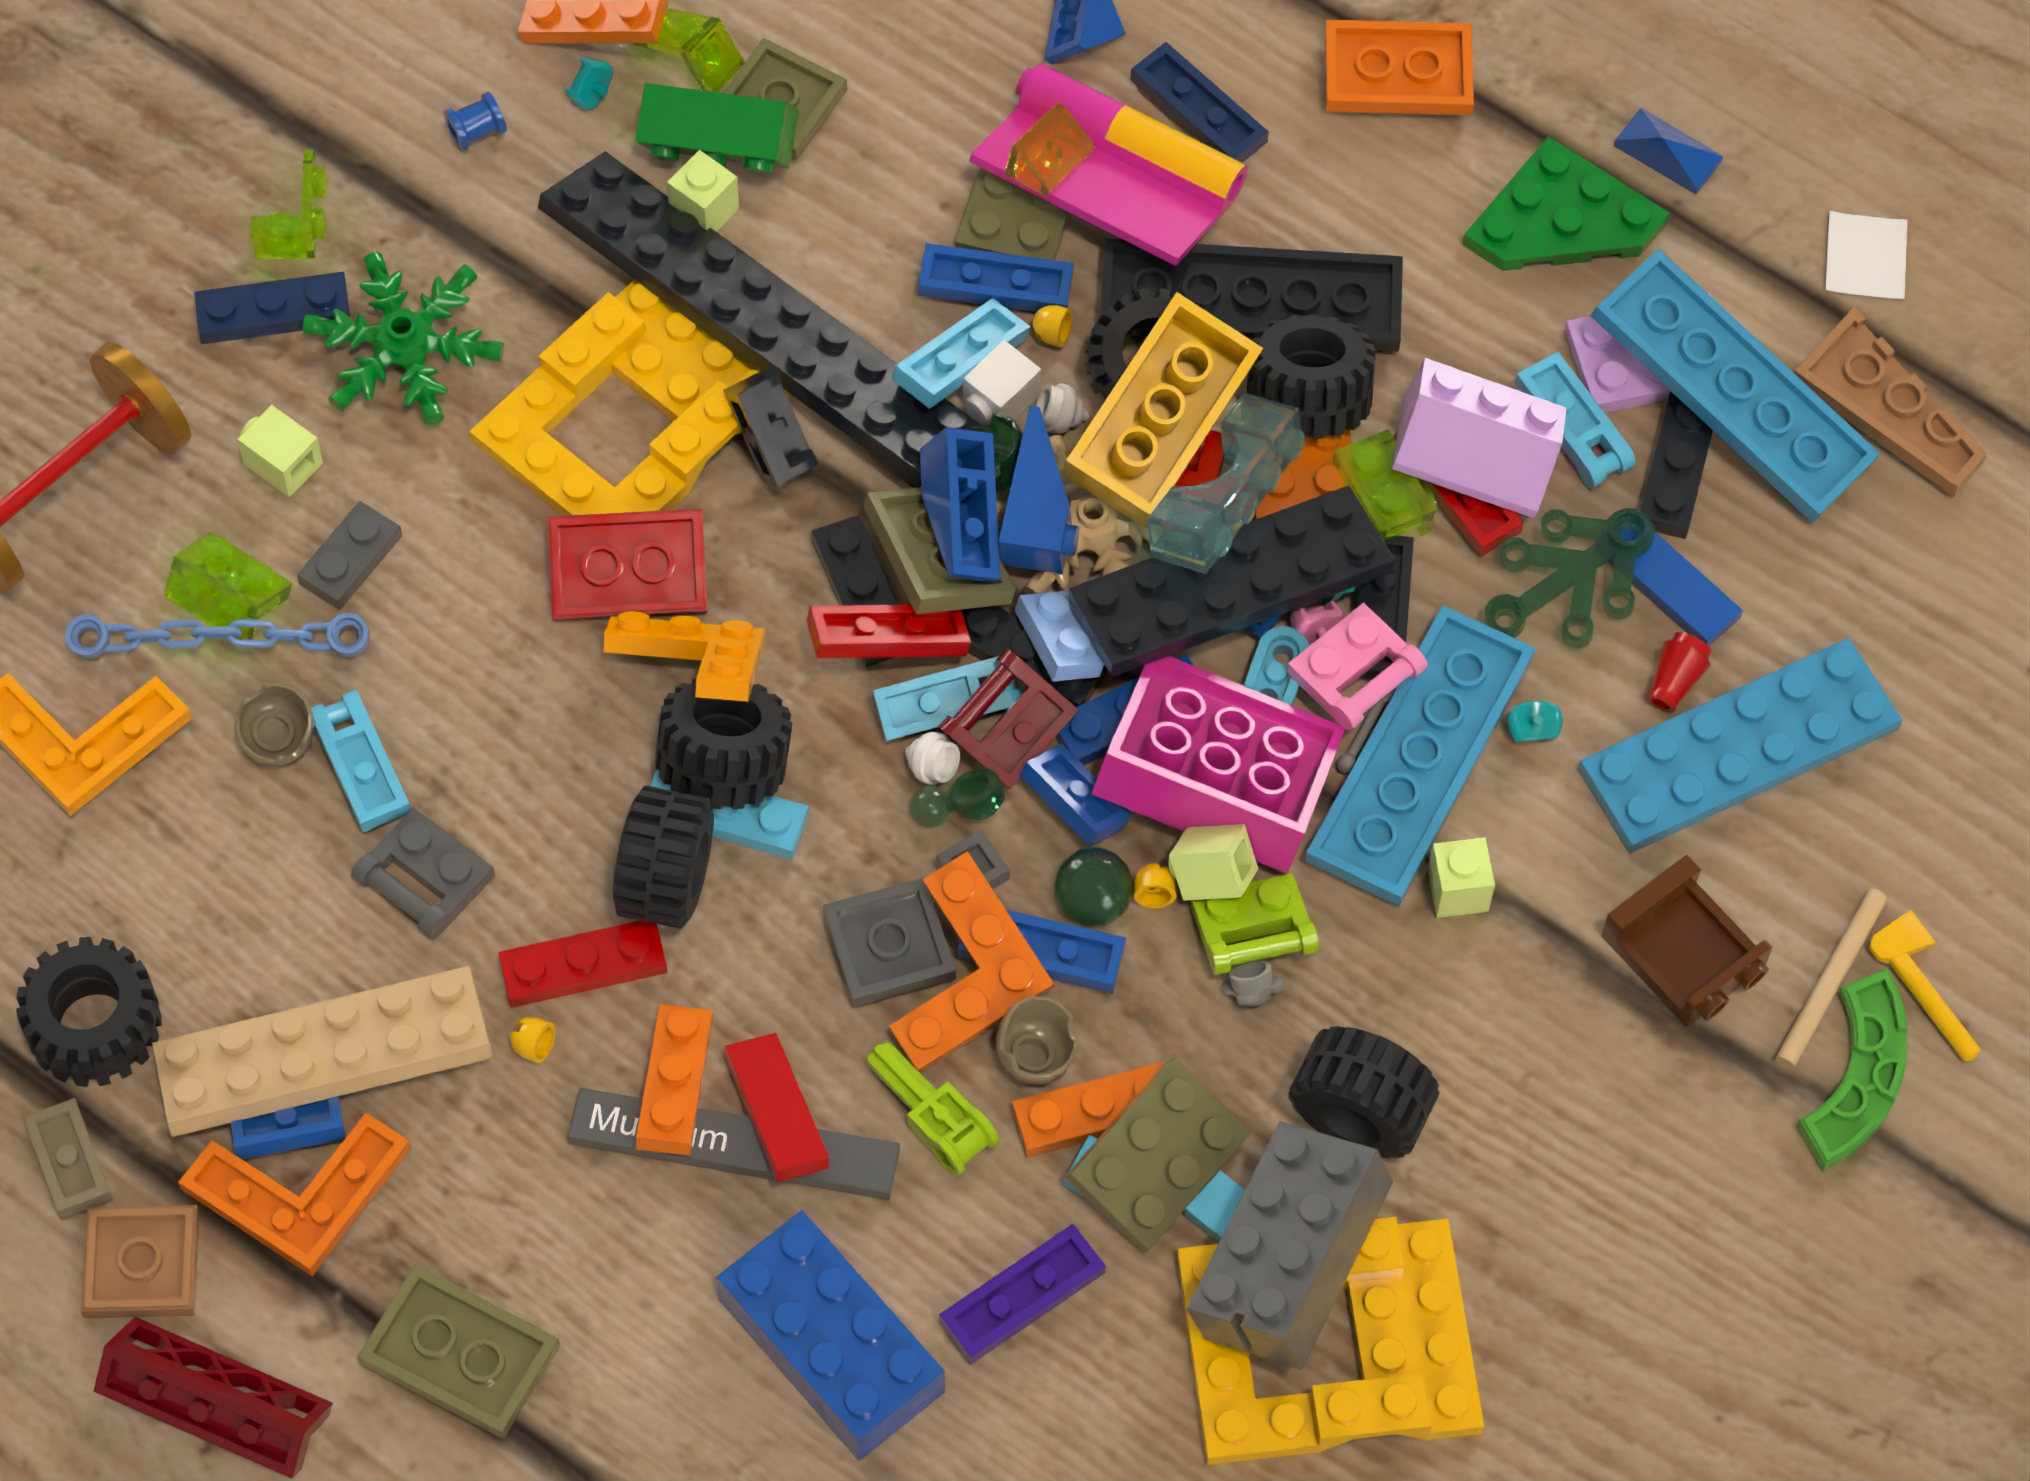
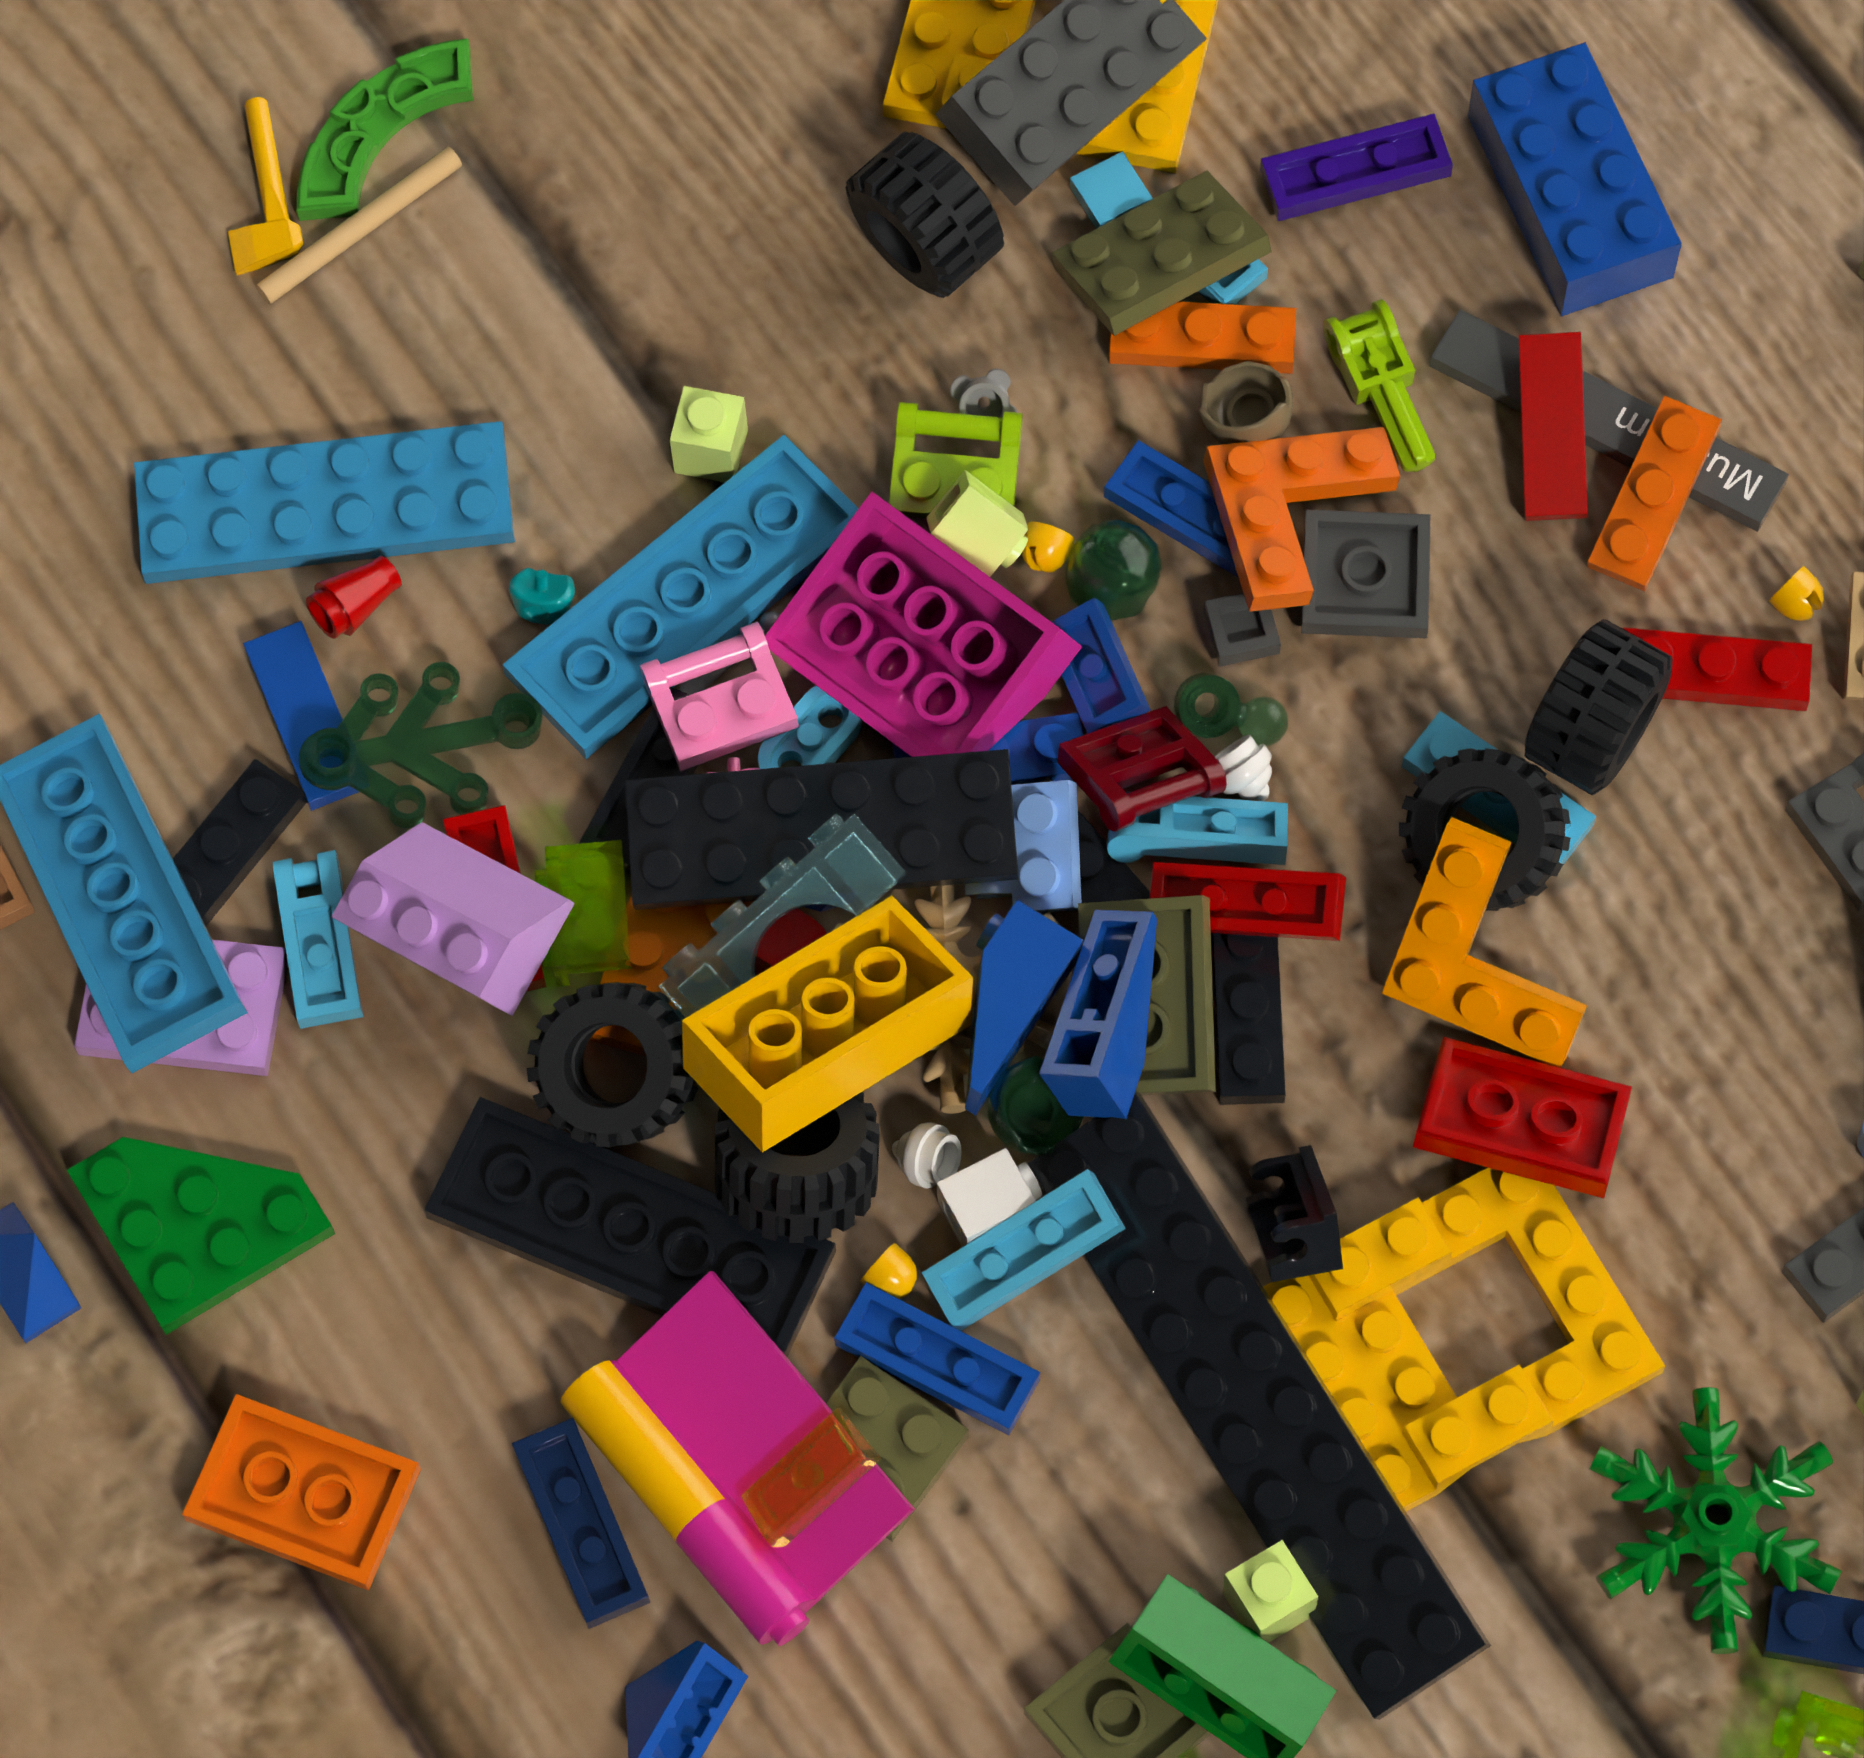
camera: 155 degrees left, 5 degrees up
reddish brown panel [1601,854,1773,1028] -> none

